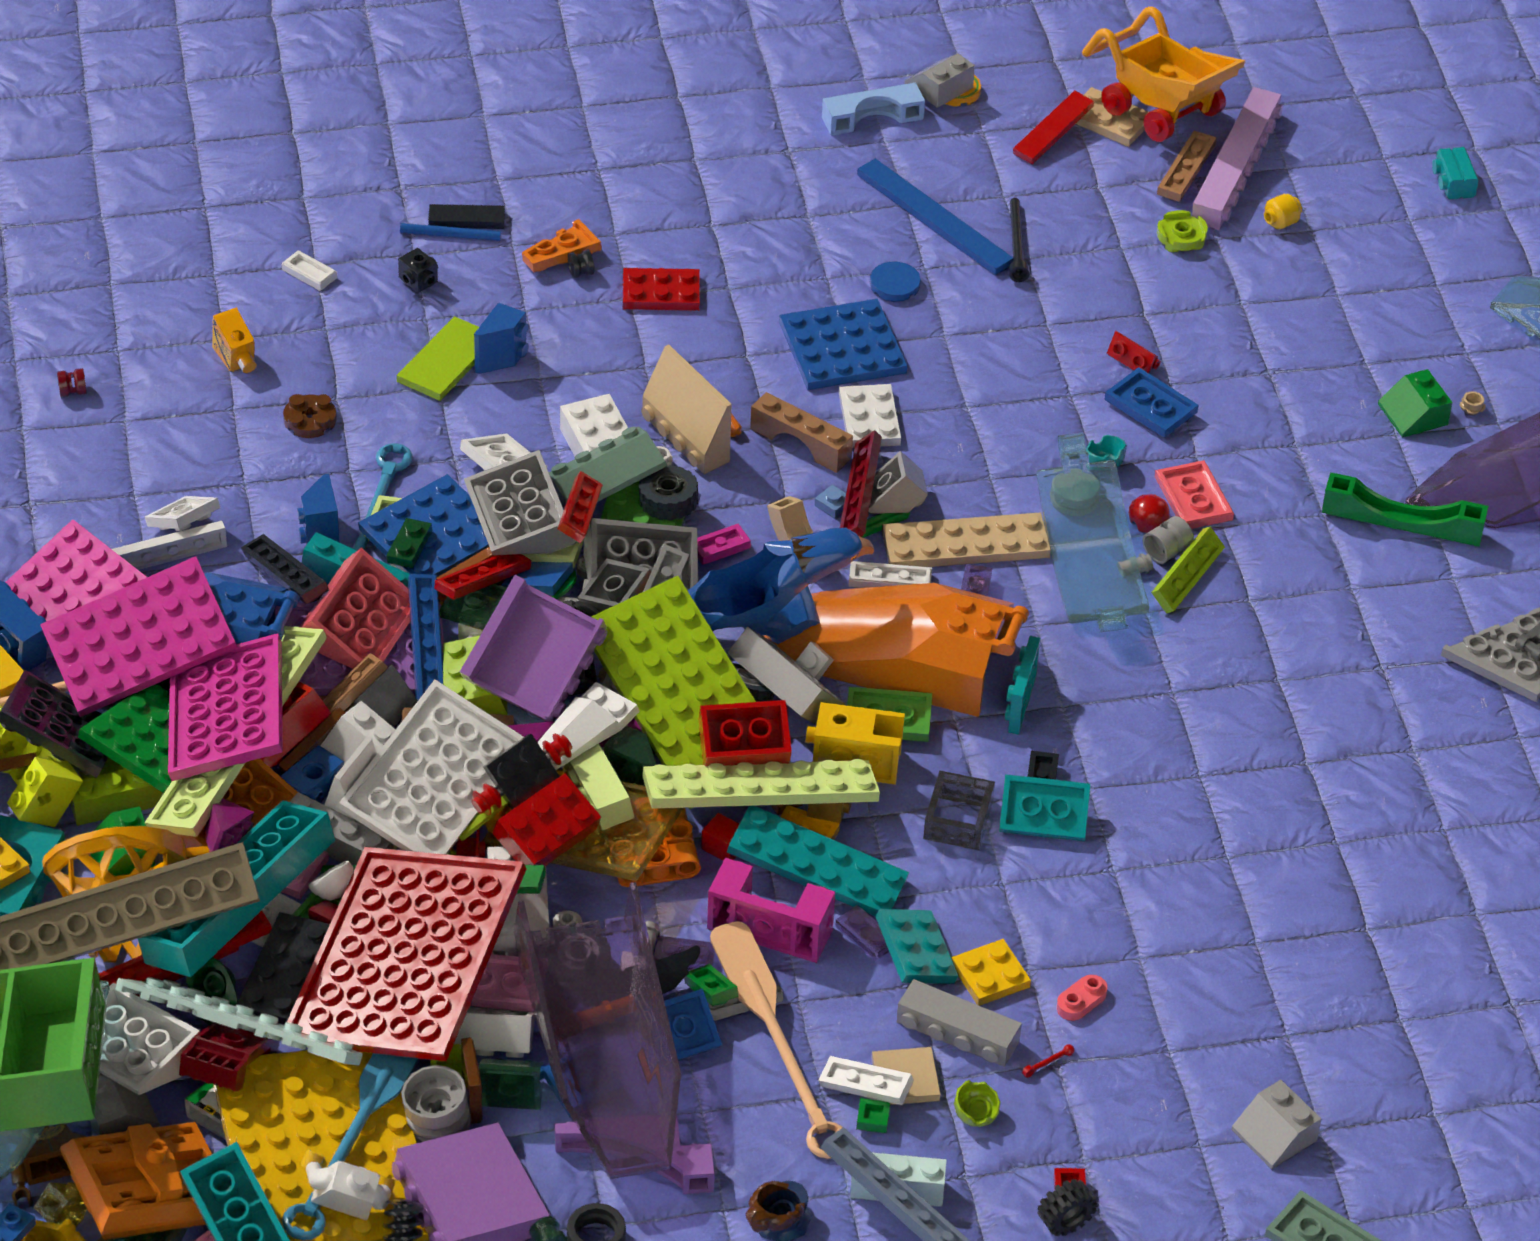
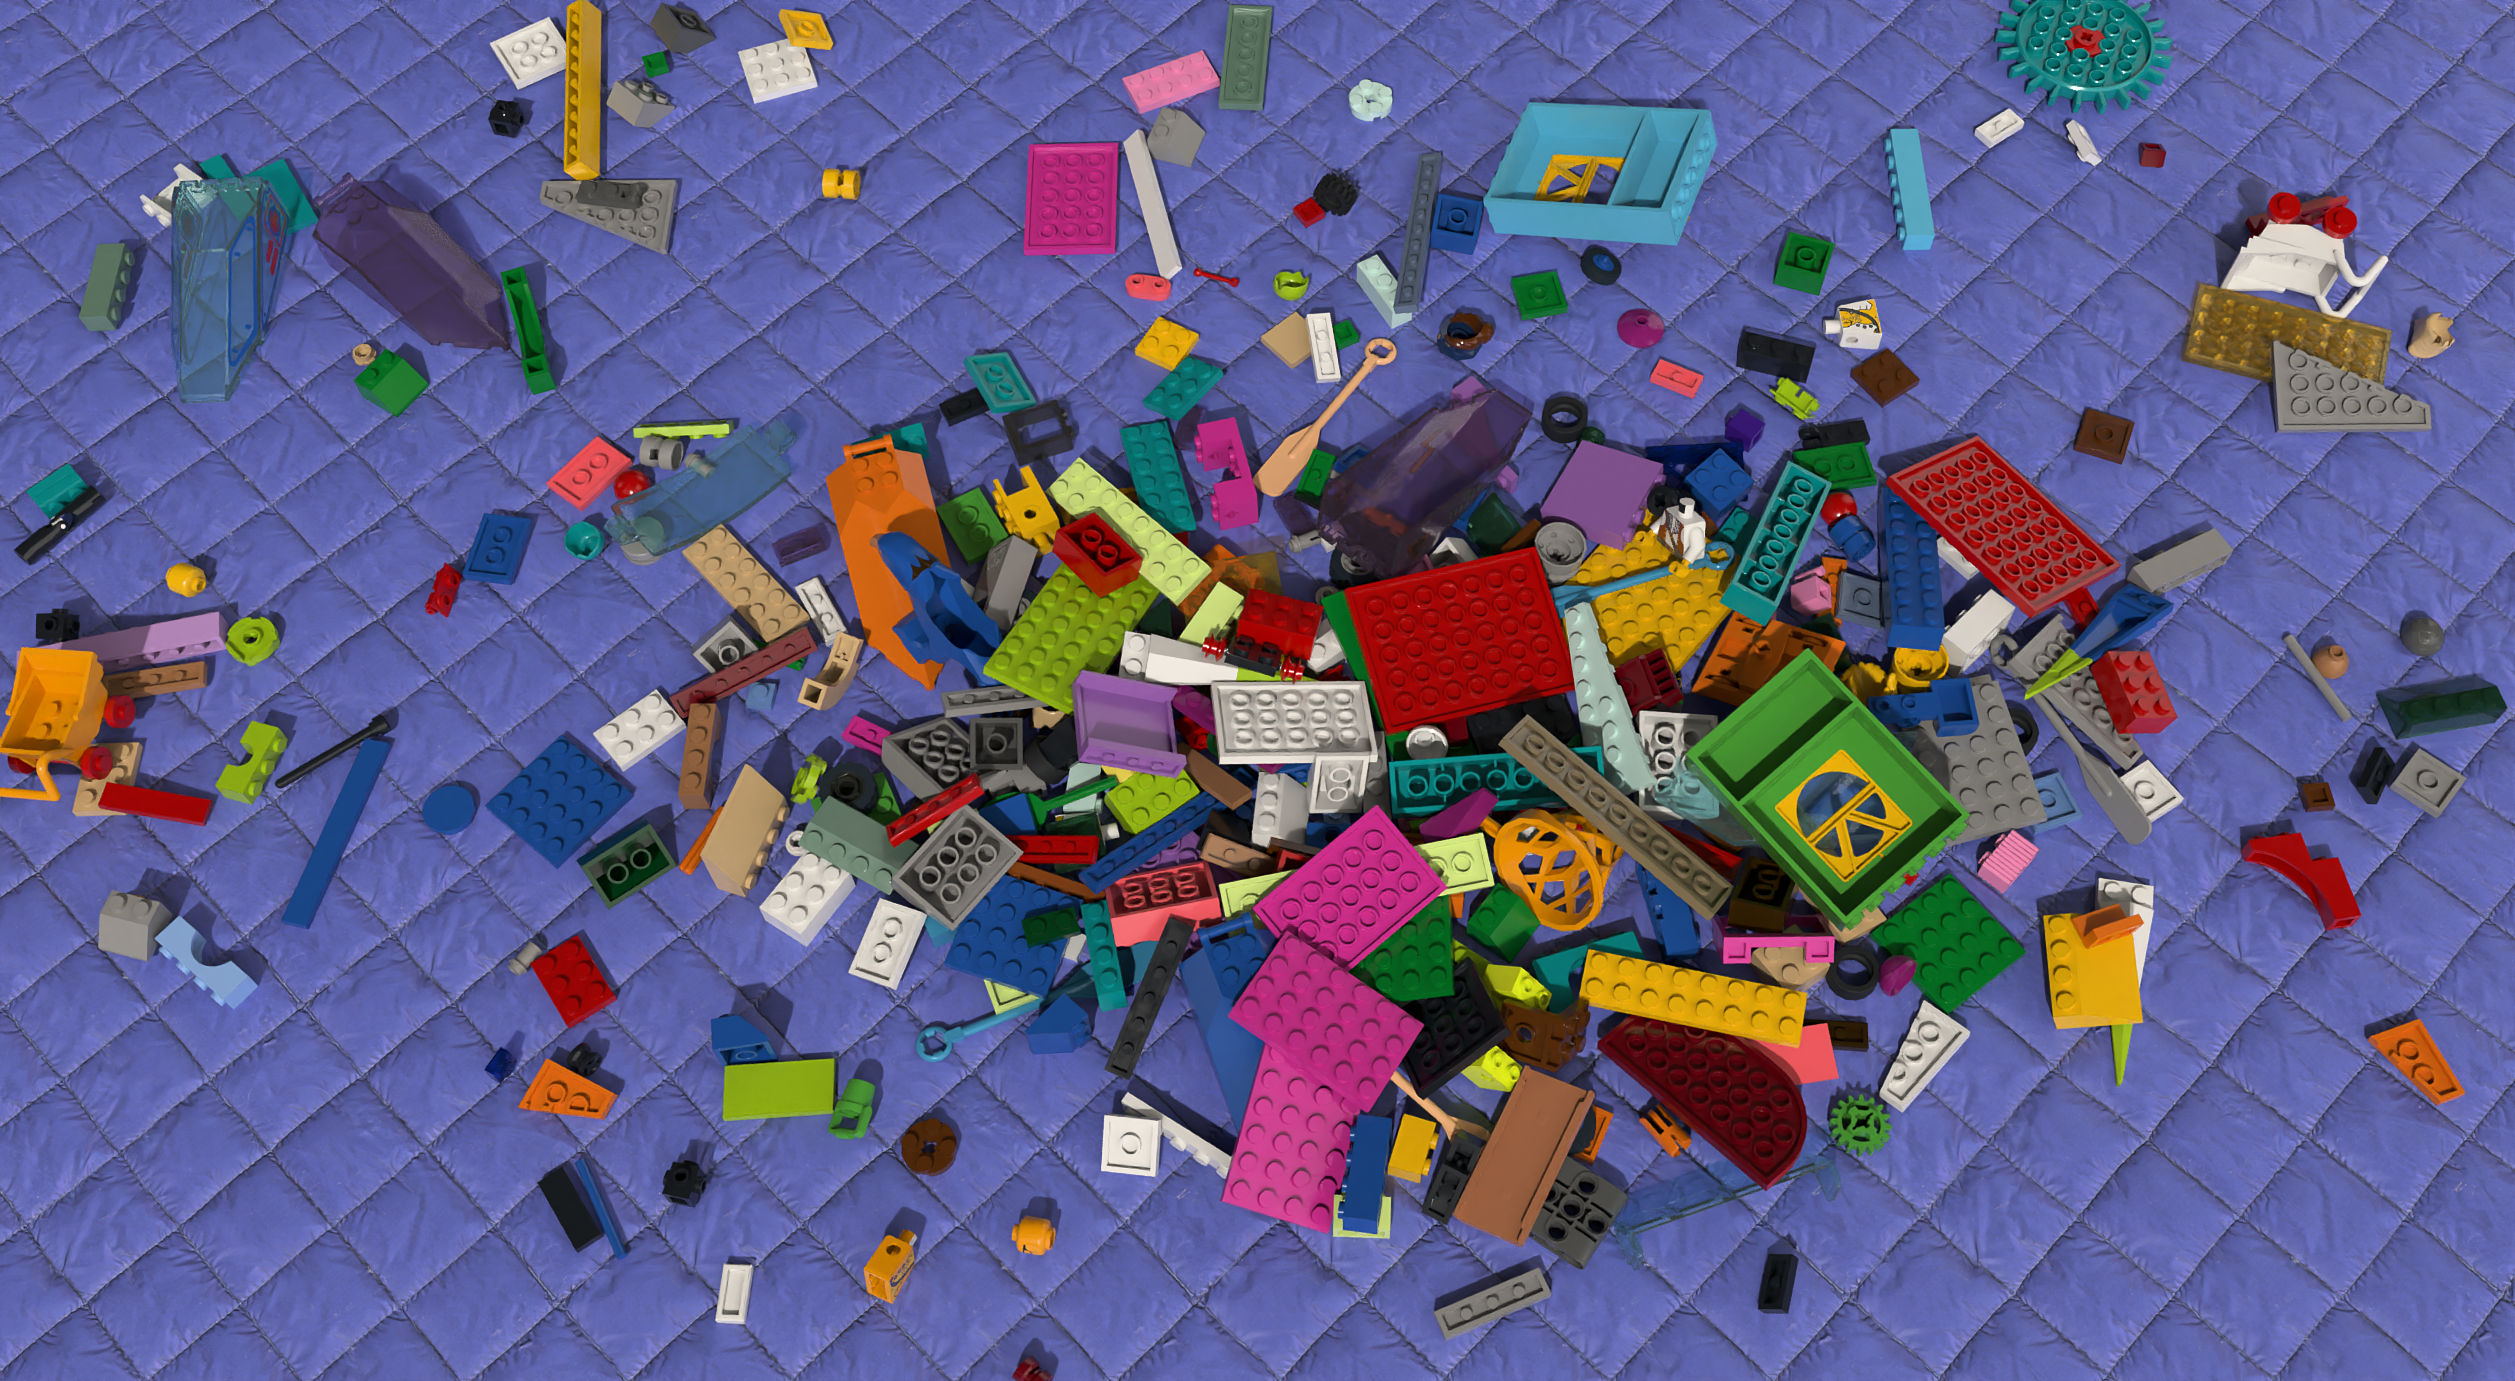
camera: 120 degrees left, 15 degrees up
light grey brick [897,979,1022,1067] -> none
none -> black piece [14,485,106,566]
none -> black brick [36,609,80,644]
none -> lime arch [215,721,288,805]
none -> clear blue plate [484,1047,517,1084]
none -> light grey pin [507,941,542,977]
none -> slope [576,817,677,909]
none -> lime plate [790,753,827,805]
none -> yellow wheel [822,168,860,200]
none -> bright green piece [828,1078,876,1140]
none -> light orange head [1012,1215,1056,1256]
none -> dark pink plate [1024,143,1119,256]
none -> bright pink plate [1122,50,1220,114]
none -> white tile [1123,129,1182,280]

